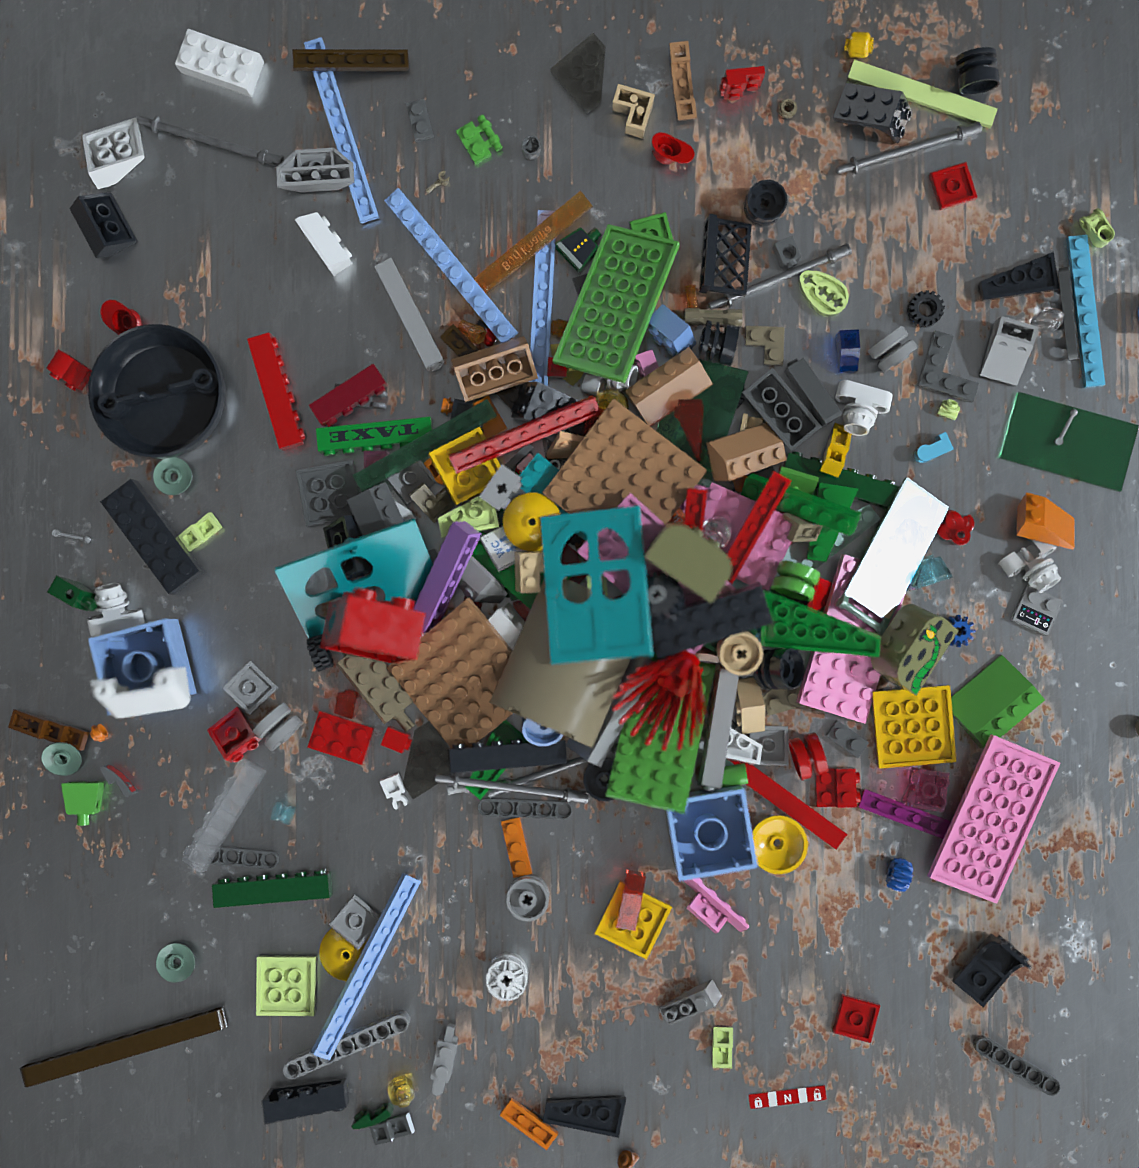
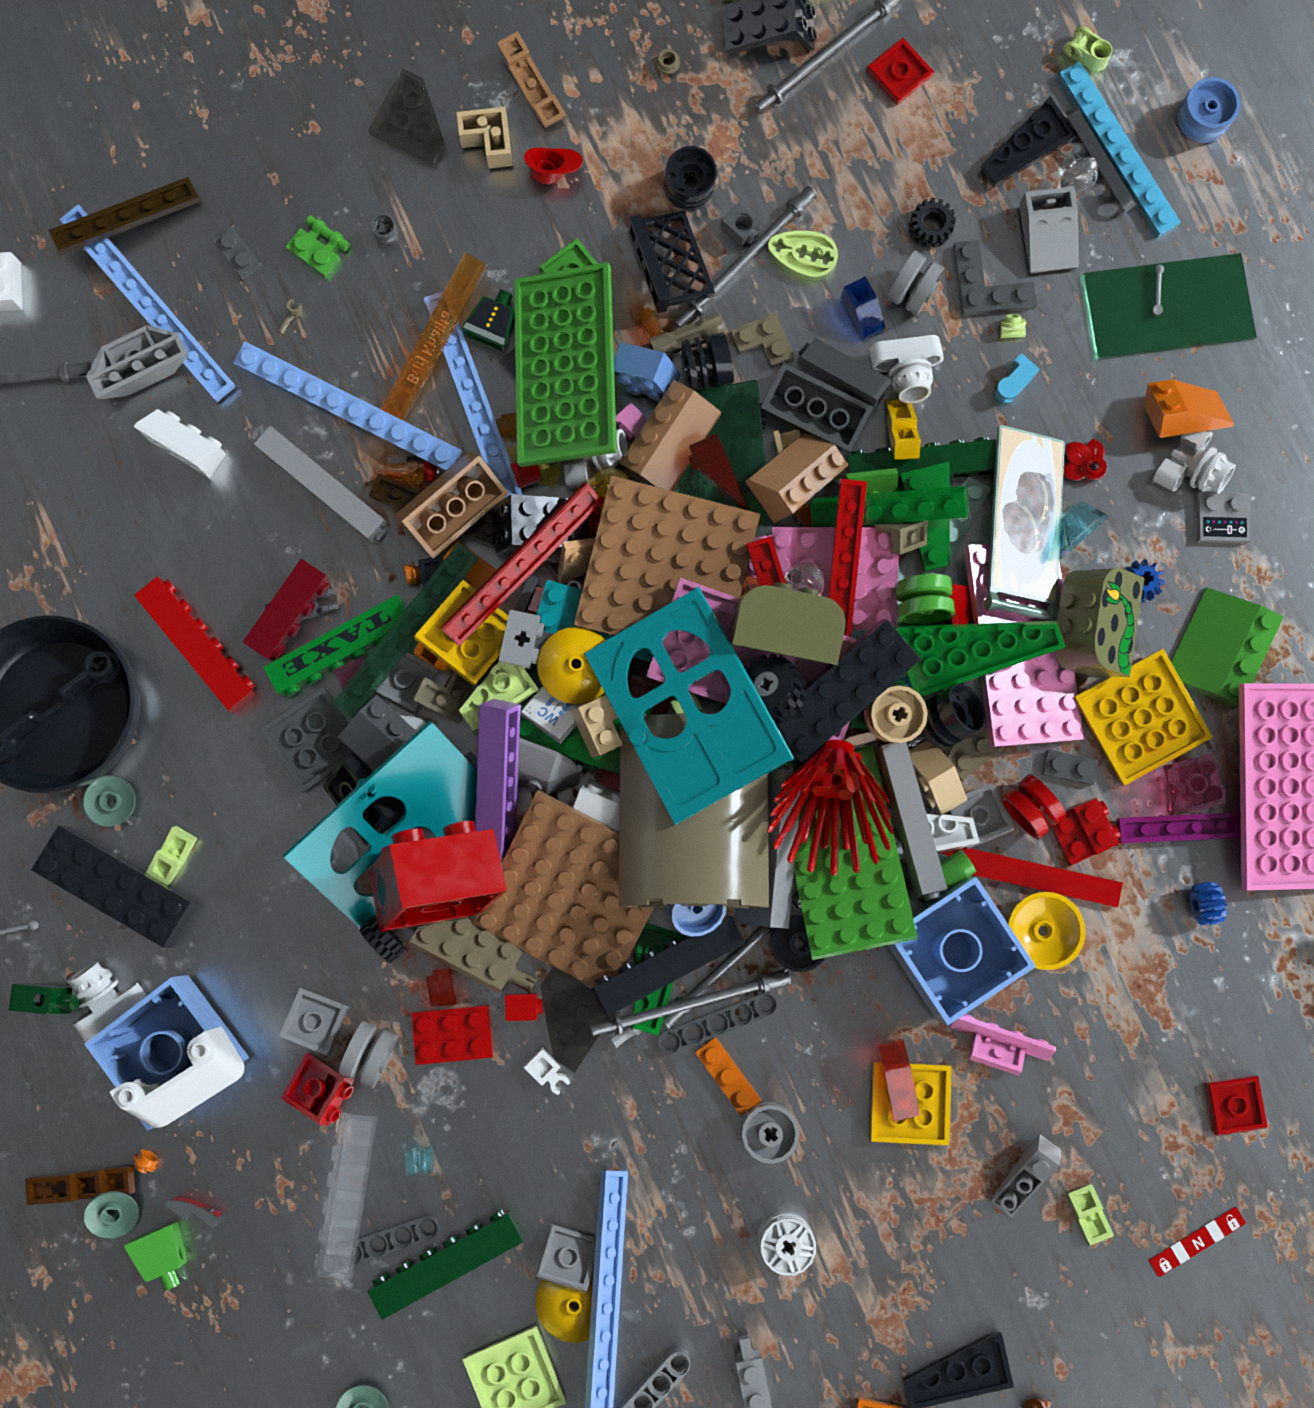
camera: 30 degrees left, 5 degrees down
red plate [719,66,765,101] -> none

